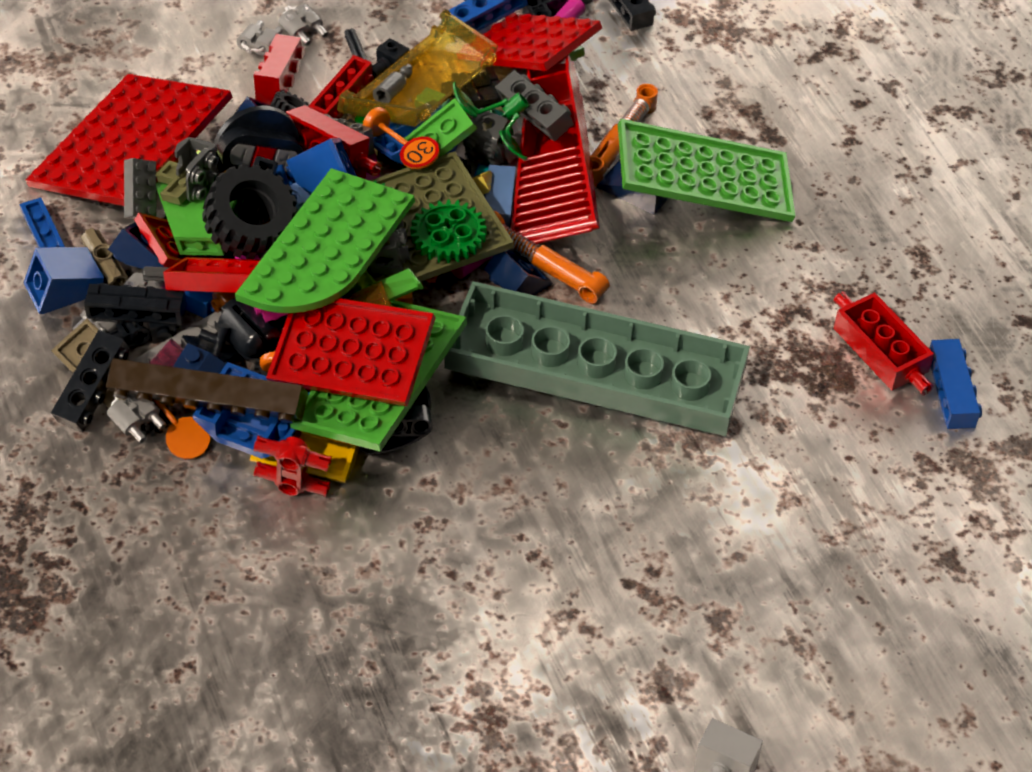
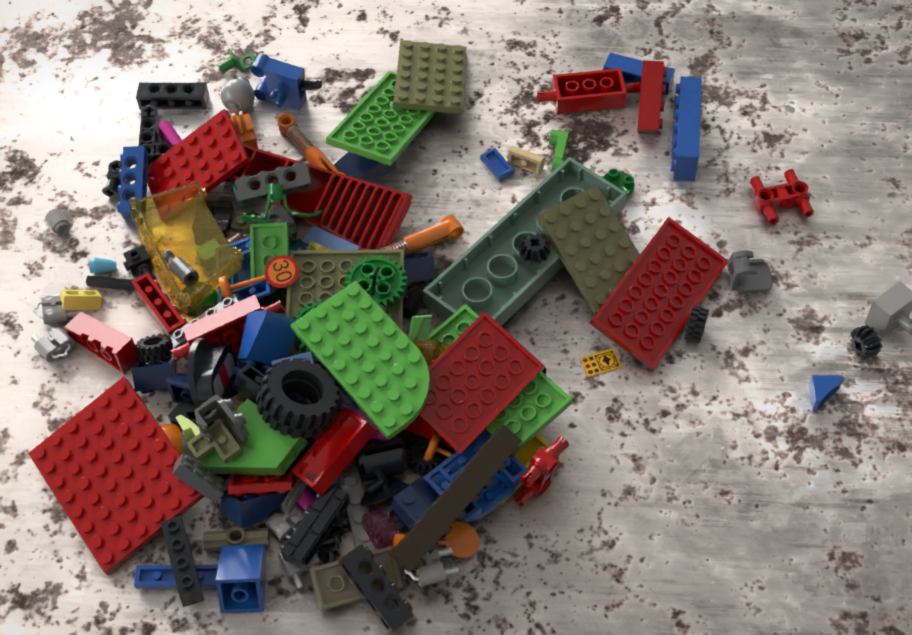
camera: 60 degrees left, 5 degrees up
none -> light yellow slope [60,290,102,310]
none -> medium azure cone [89,257,117,275]
none -> black brick [160,516,205,607]
none -> green bracket [217,48,256,74]
none -> light grey brick [220,77,255,113]
none -> orange brick [231,111,258,149]
none -> blue piece [250,54,322,111]
none -> olive plate [393,40,467,114]
none -> black piece [403,288,424,319]
none -> blue tile [480,148,515,181]
none -> tan brick [507,146,546,175]
none -> black gear [519,233,551,265]
none -> olive plate [535,185,640,314]
none -> bright green beam [549,130,569,172]
none -> yellow sticker [580,348,622,377]
none -> red plate [589,216,728,370]
none -> green dish [602,169,635,197]
none -> red wedge [637,60,667,134]
none -> blue brick [670,76,702,181]
none -> black tyre [684,306,709,343]
none -> dark grey piece [727,250,773,294]
none -> red piece [750,169,814,225]
none -> blue slope [809,375,844,412]
none -> black gear [849,325,883,359]

